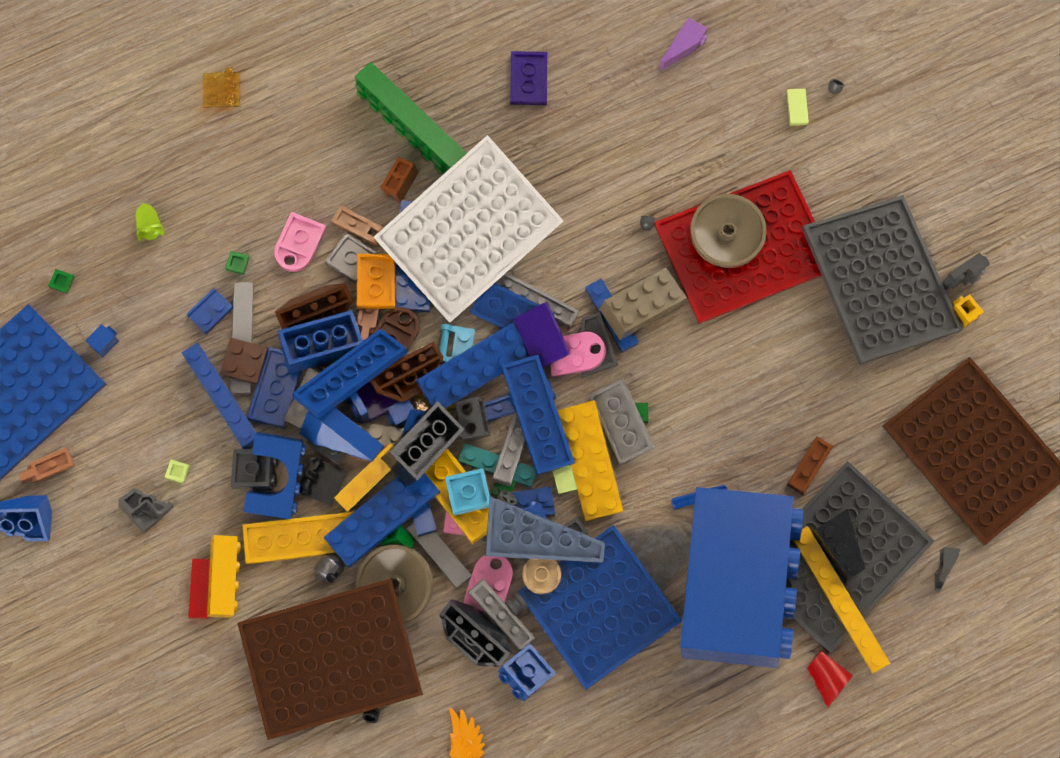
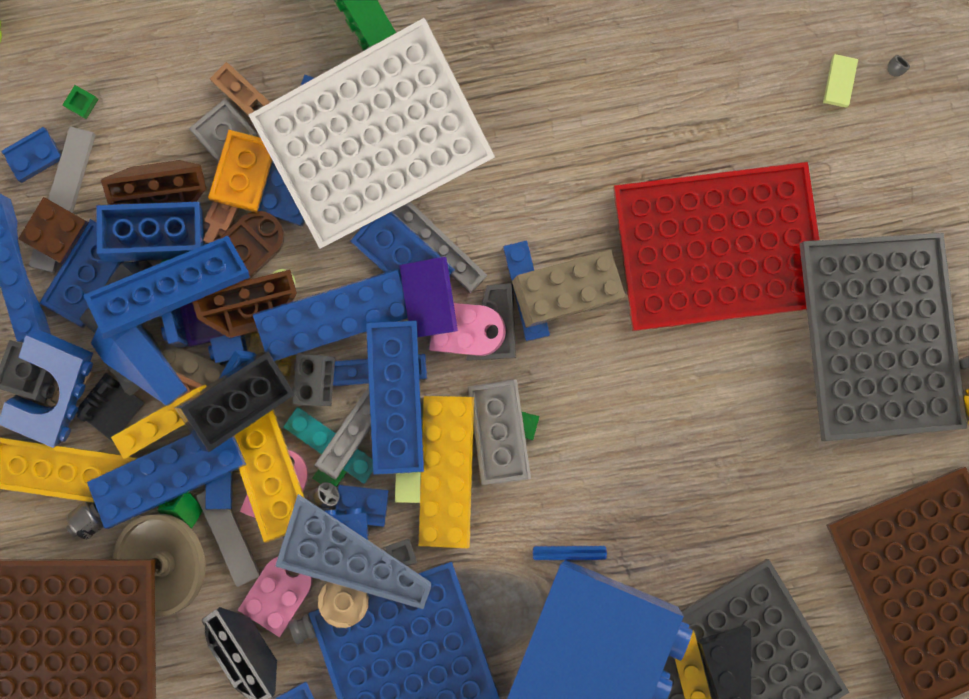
camera: 20 degrees right, 10 degrees up
bright pink plate [274,212,327,272] -> none
dark orange hinge [380,157,419,203] -> none
medium azure plate [439,324,475,364] -> none
medium azure plate [445,468,490,516] -> none
light grey tile [468,579,535,651] -> none
dark grey hinge [640,216,656,231] -> none
dark tan dish [690,194,766,268] -> none
dark orange tile [787,436,833,495] -> none

